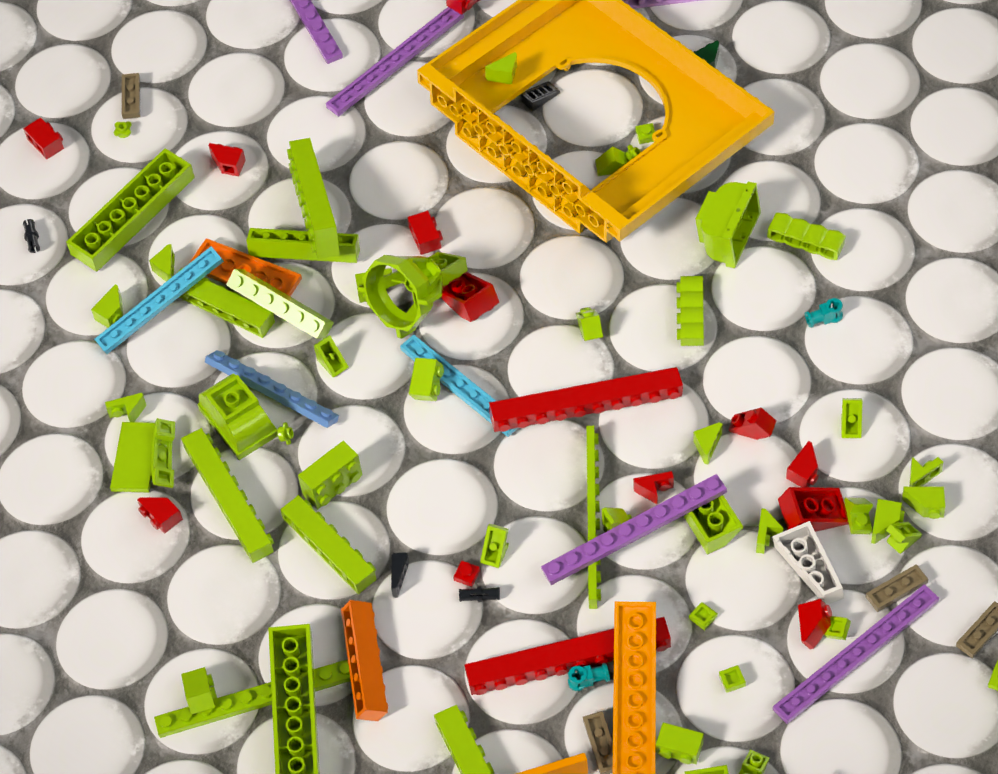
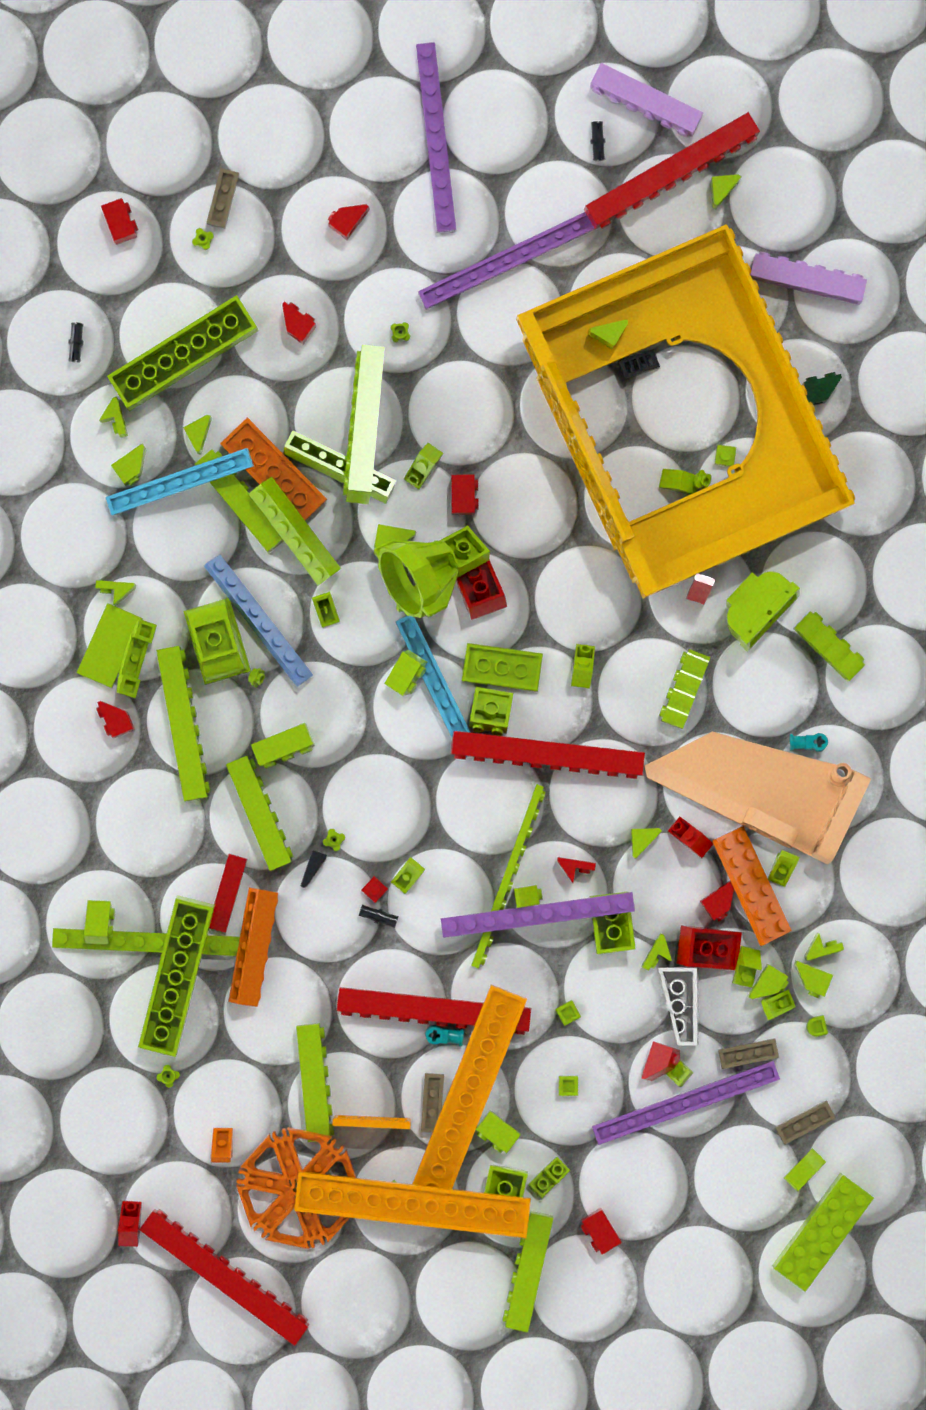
camera: 15 degrees right, 30 degrees up
none -> lime slope [99,396,128,438]
none -> red tile [209,854,247,933]
none -> lime plate [323,829,345,851]
none -> red slope [328,204,370,240]
none -> lime plate [390,322,410,342]
none -> lime slope [404,443,444,489]
none -> lime tile [462,643,543,692]
none -> lime plate [469,687,514,736]
none -> light nougat panel [644,732,871,865]
none -> red tile [686,573,715,604]
none -> orange plate [712,826,792,946]
none -> lime tile [806,1015,828,1037]

